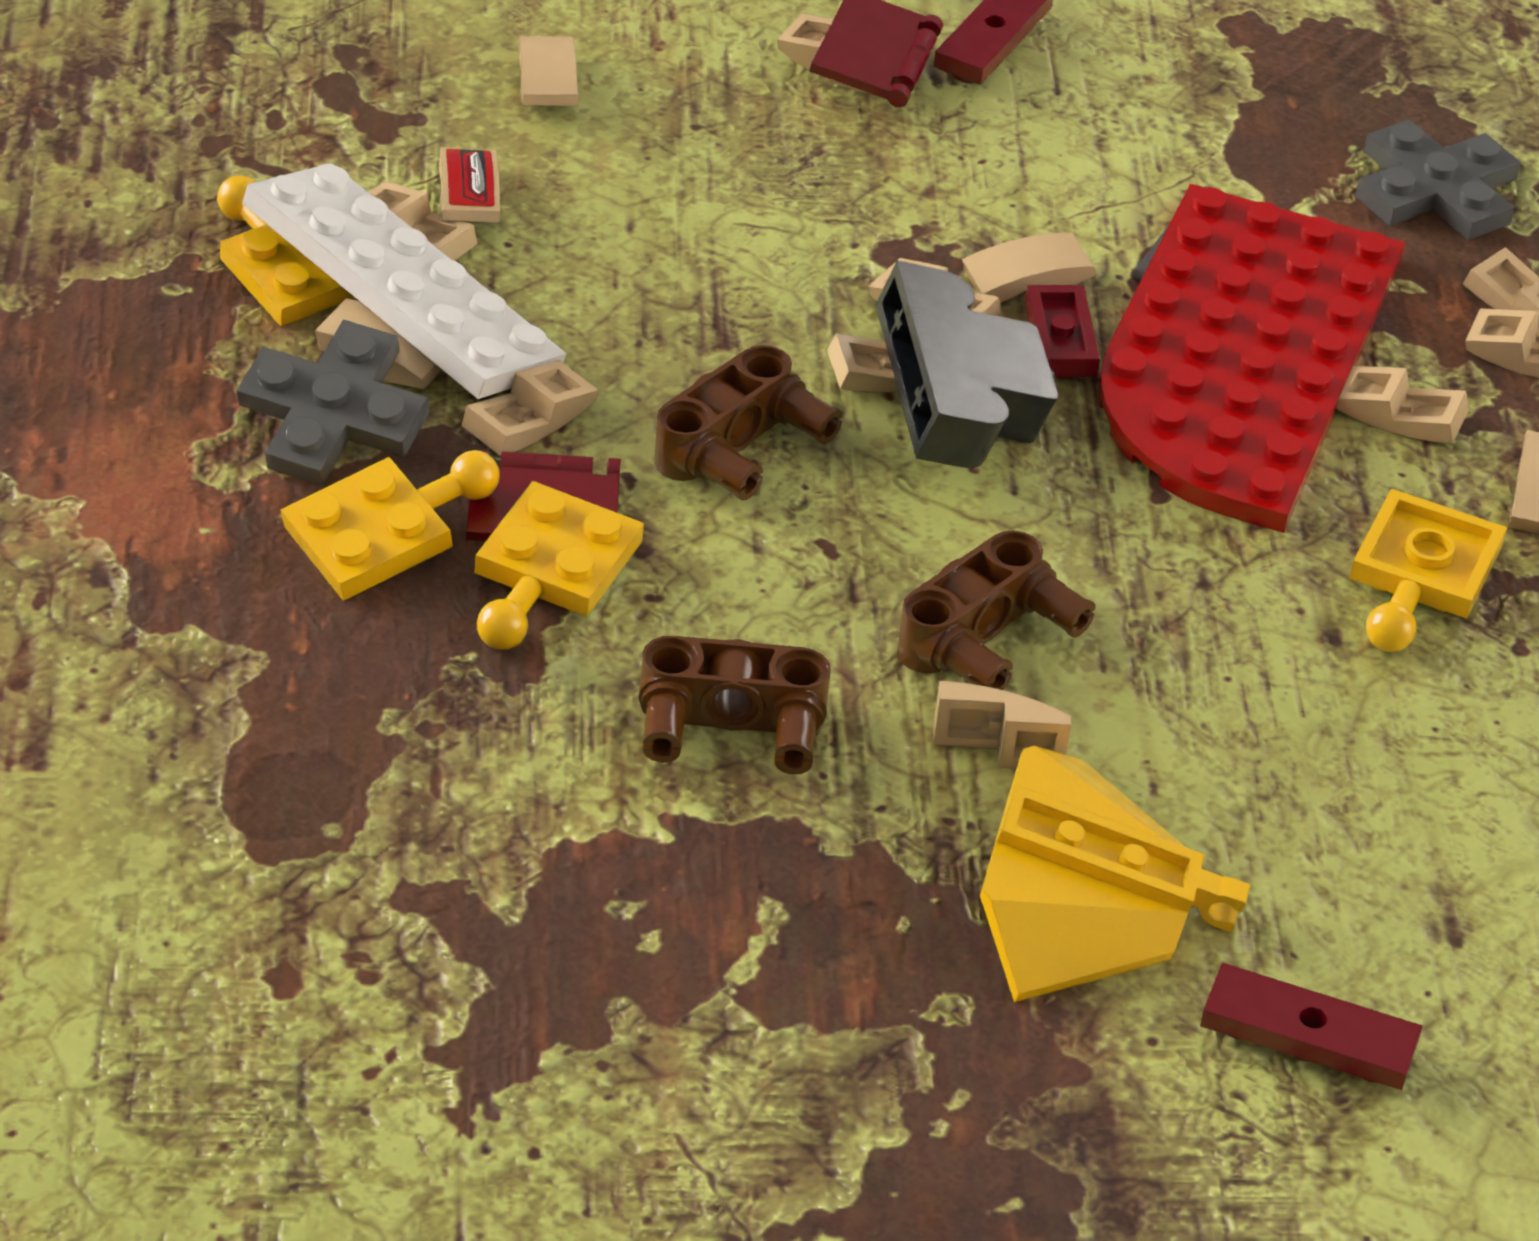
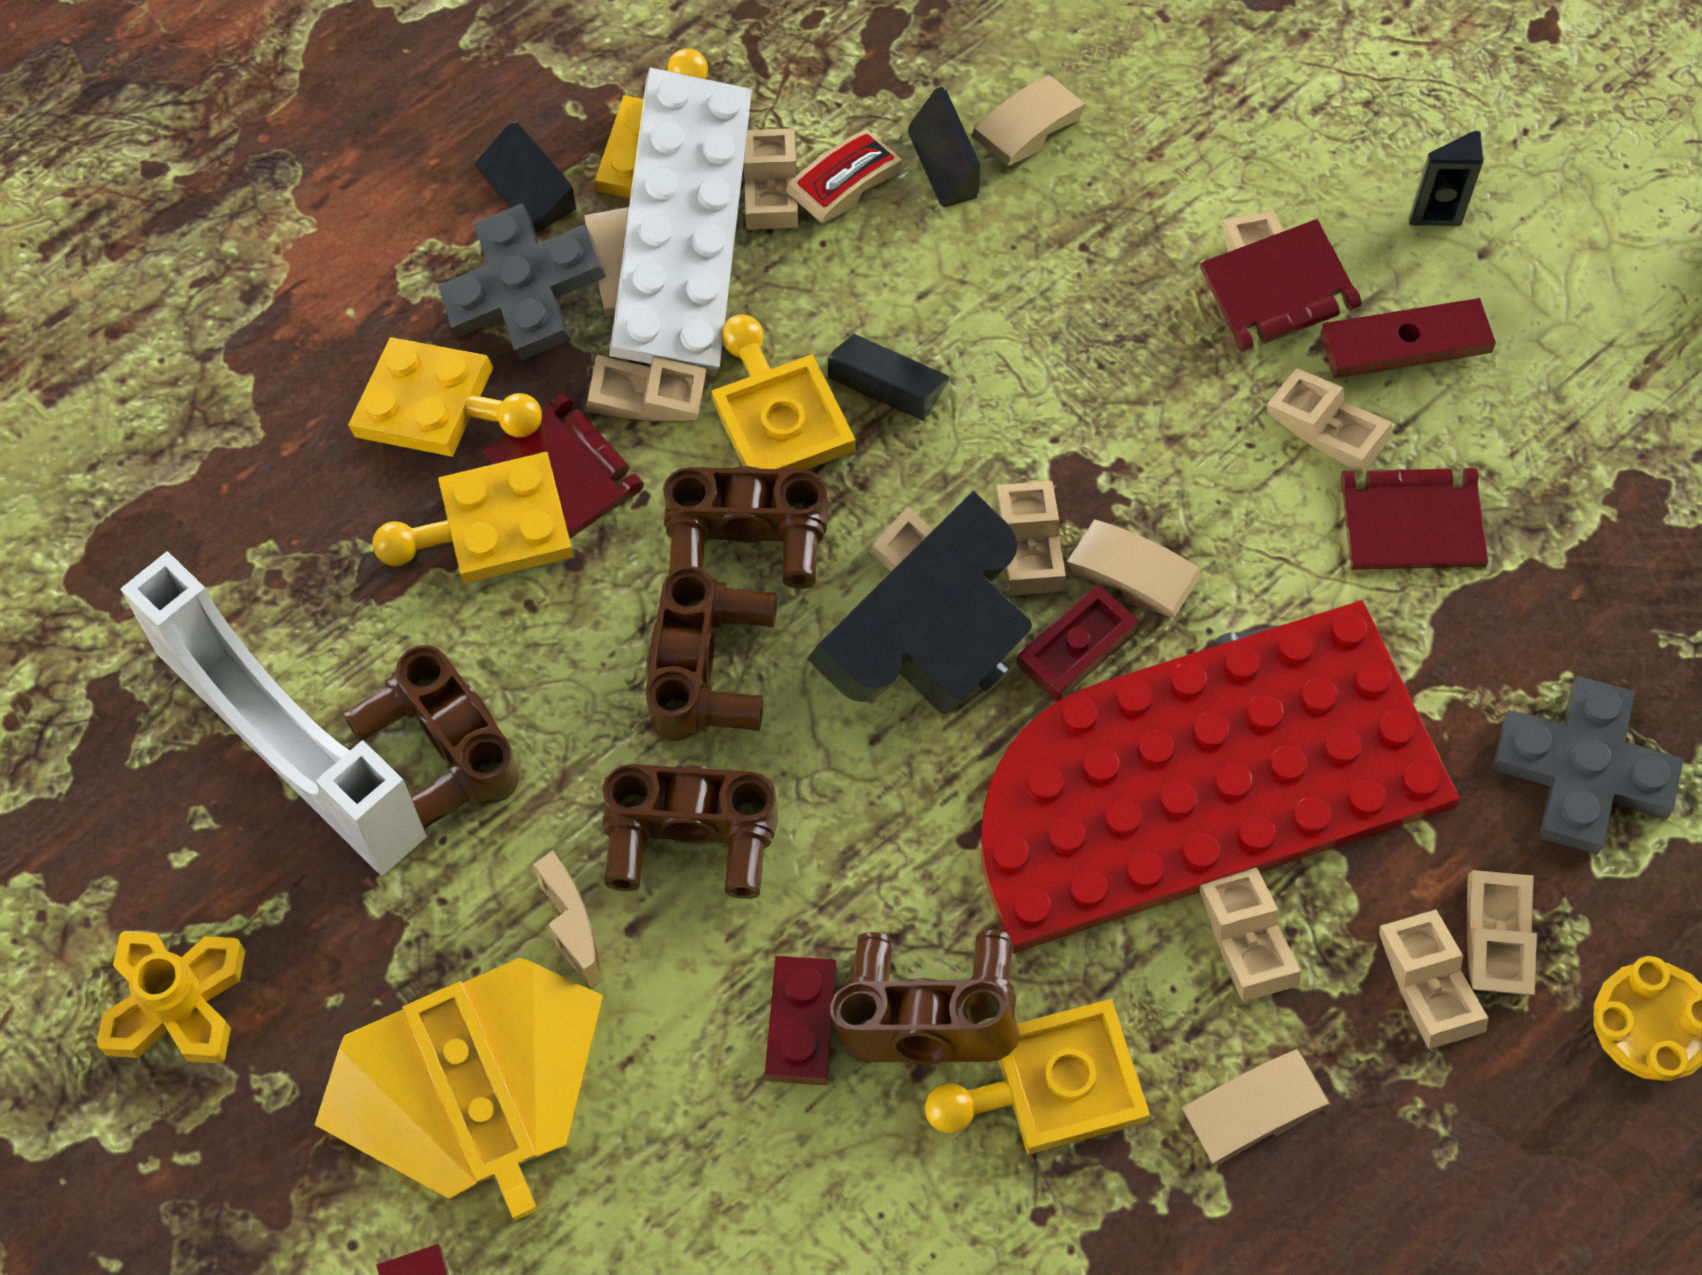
camera: 55 degrees right, 20 degrees up
none -> yellow plant [97,931,245,1064]
none -> white arch [120,551,427,876]
none -> black slope [475,121,577,233]
none -> reddish brown piece [646,566,777,741]
none -> yellow plate [712,314,856,470]
none -> dark red plate [765,956,837,1085]
none -> black slope [827,333,949,421]
none -> reddish brown piece [830,930,1019,1065]
none -> black slope [908,87,980,207]
none -> tan slope [1266,368,1393,474]
none -> dark red piece [1340,468,1489,570]

